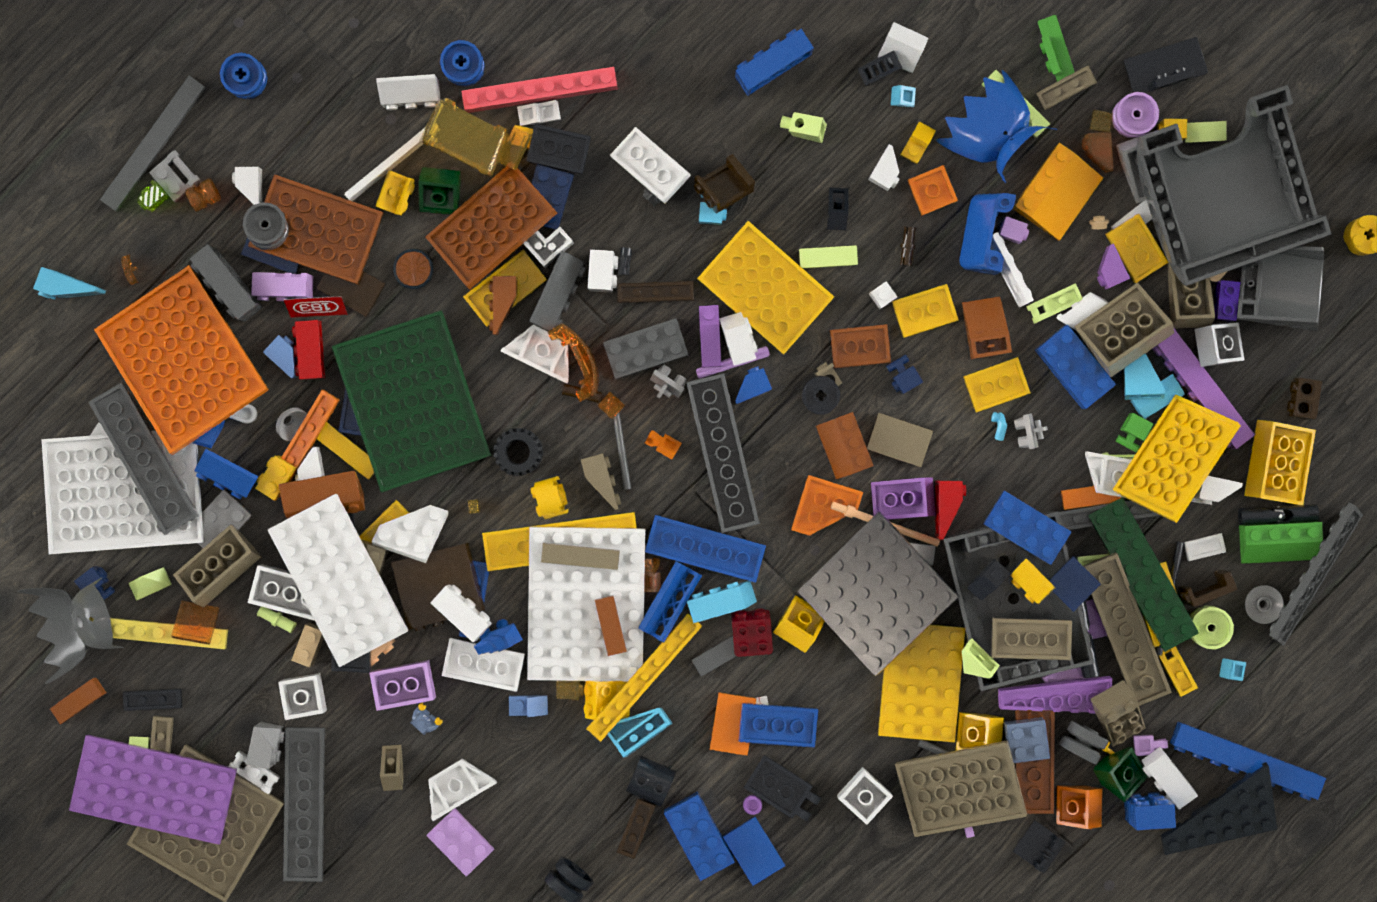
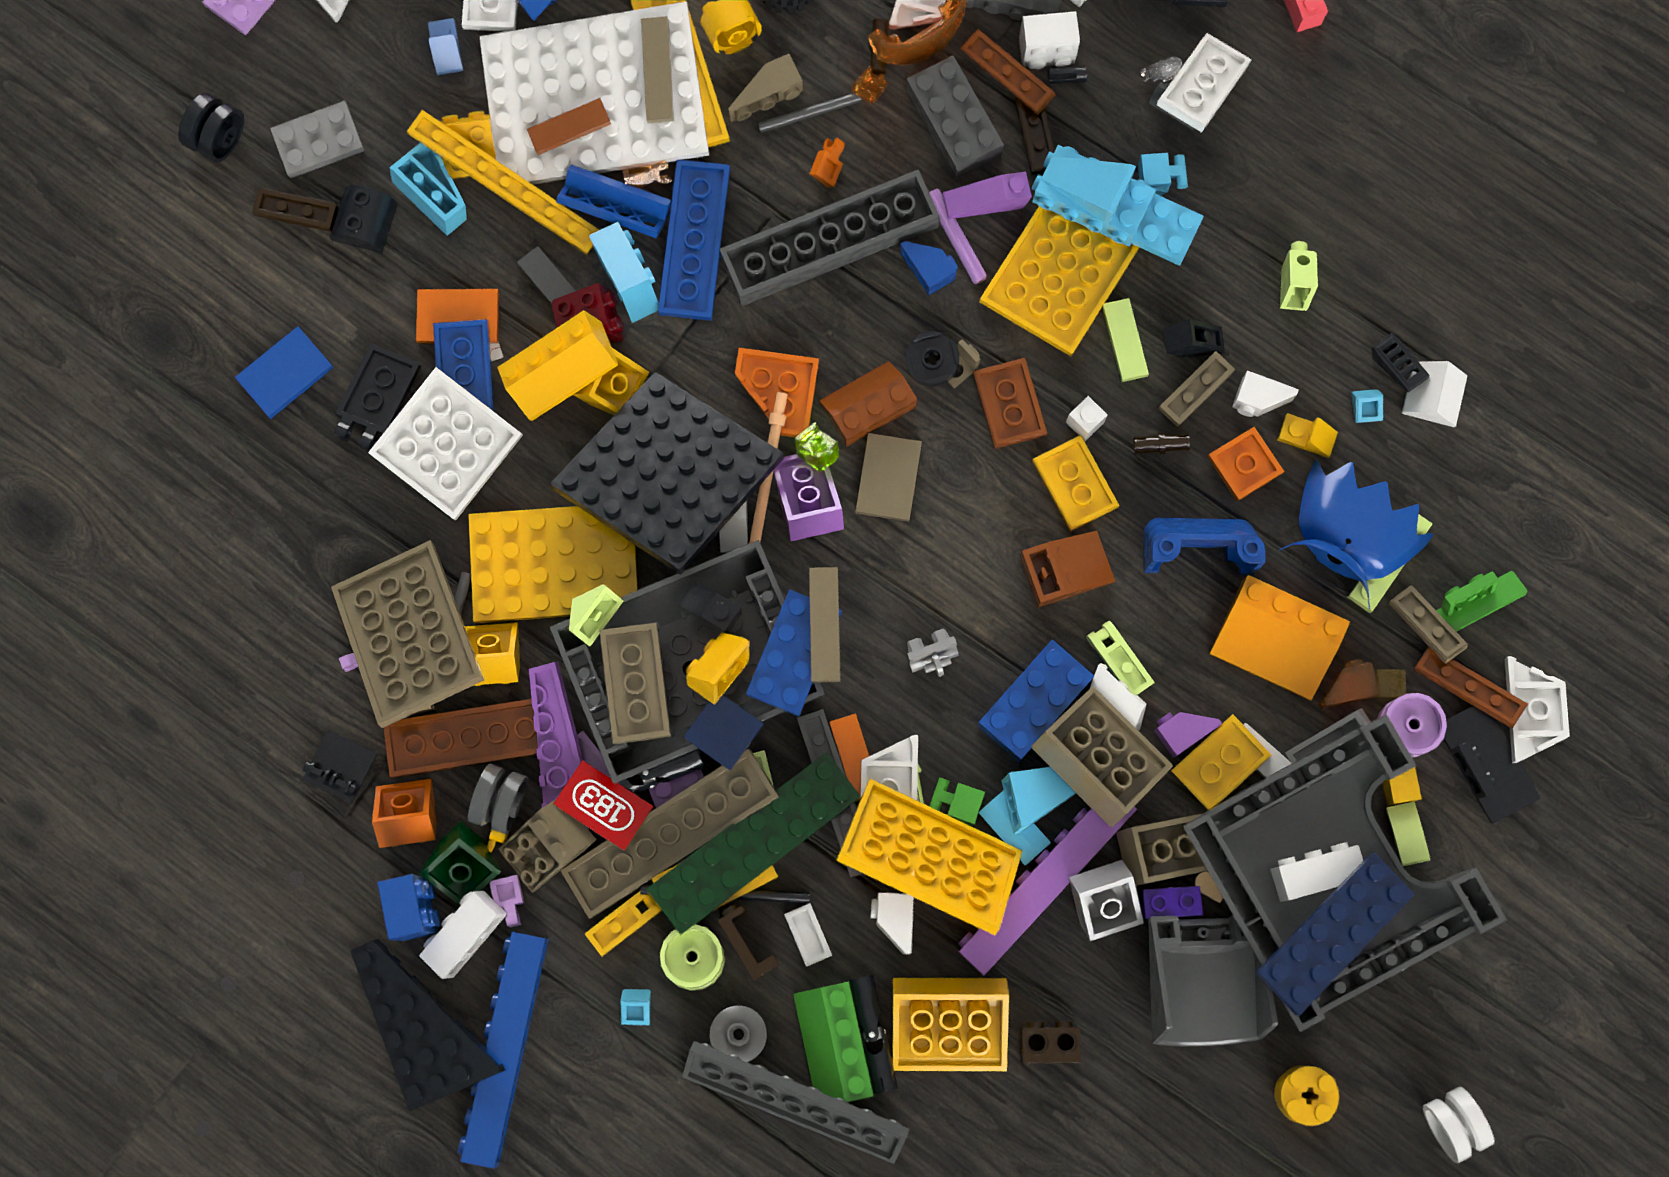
camera: 85 degrees right, 10 degrees down
clear yellow bracket [556,680,584,700] -> none
light grey hips [650,364,687,398] -> none
blue brick [664,791,734,881] -> none
dark brown panel [694,154,755,214] -> none
white brick [719,312,758,366] -> none
blue brick [735,29,814,96] -> none
medium lavender tile [743,795,762,815] -> none
white brick [837,767,893,824] -> none
dark blue brick [886,354,923,394] -> none
red slope [935,480,966,539] -> none
yellow tile [963,357,1031,413] -> none
white plate [990,232,1034,307] -> none
medium azure arm [991,412,1007,441] -> none
lavender brick [999,216,1029,244] -> none
sand blue brick [1003,717,1050,763] -> none
tan plate [1089,216,1109,229] -> none
none -> light grey plate [270,101,365,179]
none -> white plate [368,367,523,520]
none -> yellow slope [498,310,618,421]
none -> red sticker [553,760,653,851]
none -> clear neon green brick [795,423,839,472]
none -> dark tan tile [809,567,840,683]
none -> dark orange tile [960,29,1055,115]
none -> medium azure wedge [1032,145,1204,266]
none -> clear slope [1141,56,1183,82]
none -> dark tan plate [1158,351,1236,427]
none -> dark blue plate [1255,852,1415,1016]
none -> white brick [1270,842,1363,902]
none -> dark orange tile [1414,647,1528,729]
none -> white wing [1505,656,1570,763]

